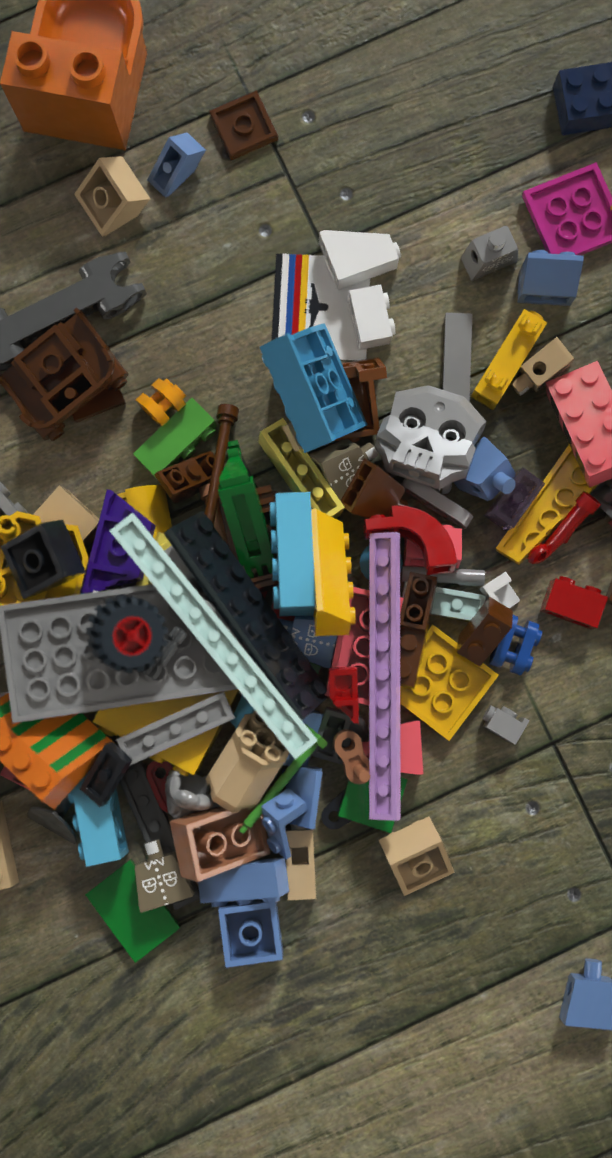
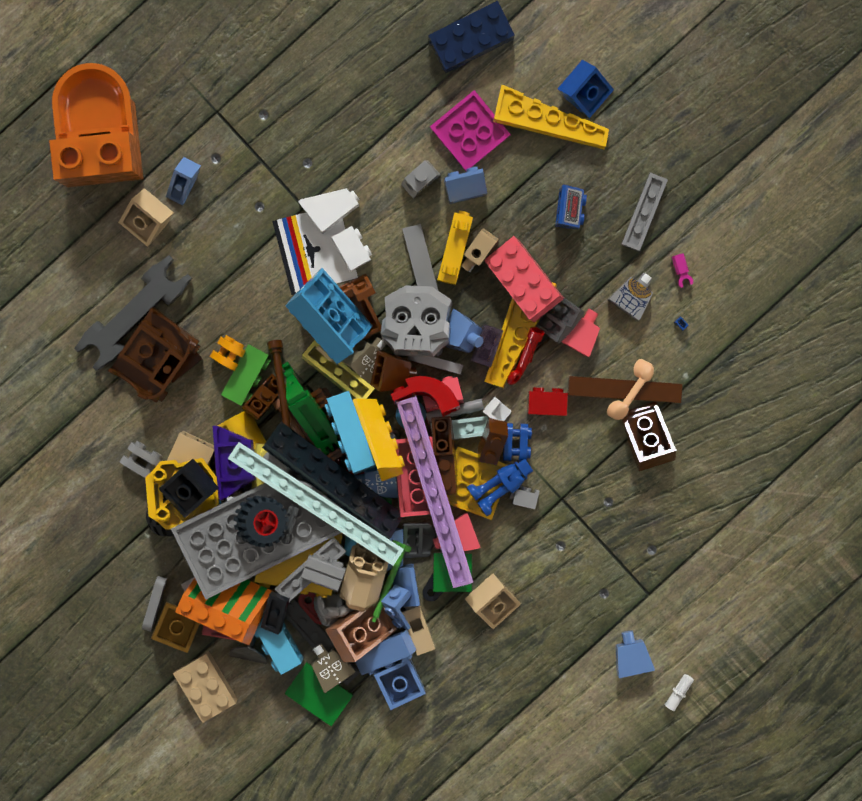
camera: 15 degrees left, 5 degrees up
reddish brown tile [209,90,278,161] -> none
red slope [329,667,359,724] -> none
nougat piece [333,729,370,784] -> none
none -> light grey brick [301,553,346,592]
none -> blue piece [466,459,533,516]

